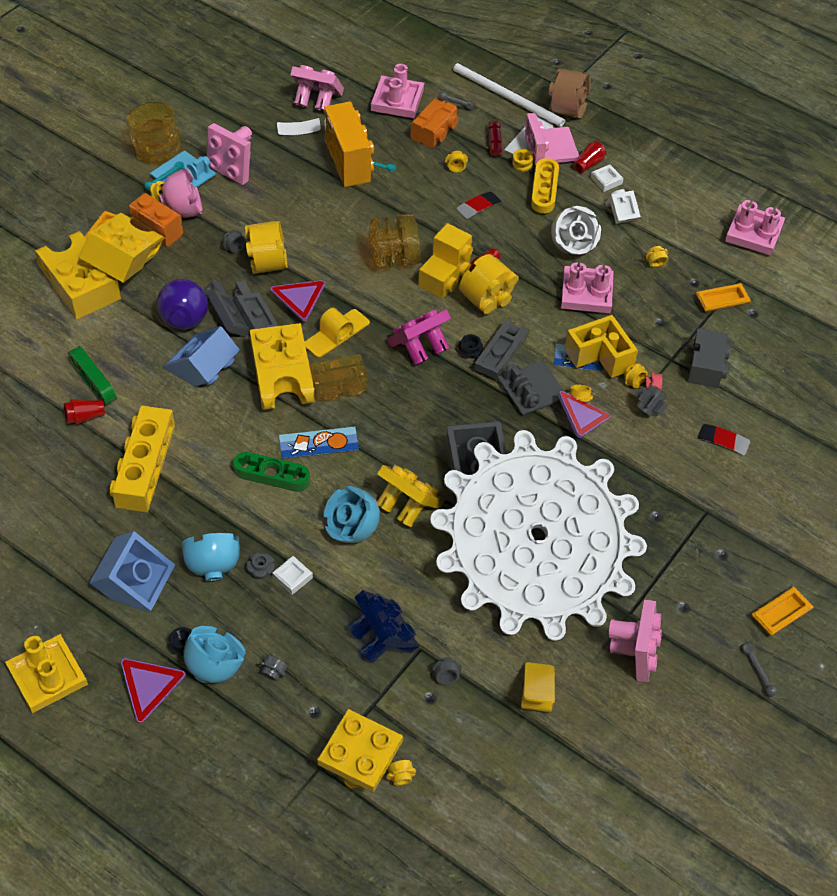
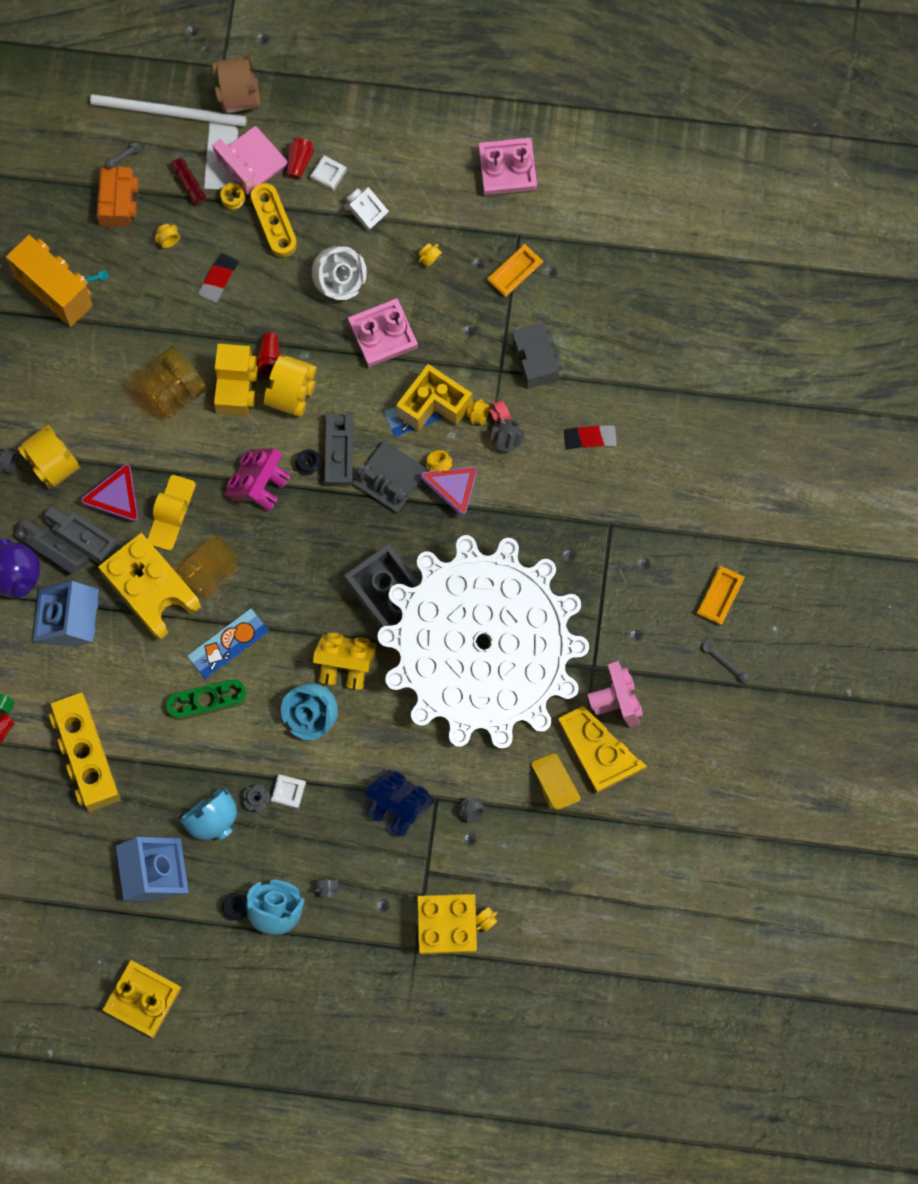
camera: 25 degrees left, 20 degrees up
piece [121,658,186,723] -> none
bright pink plate [371,64,424,118] -> none
none -> yellow wing [558,706,647,793]

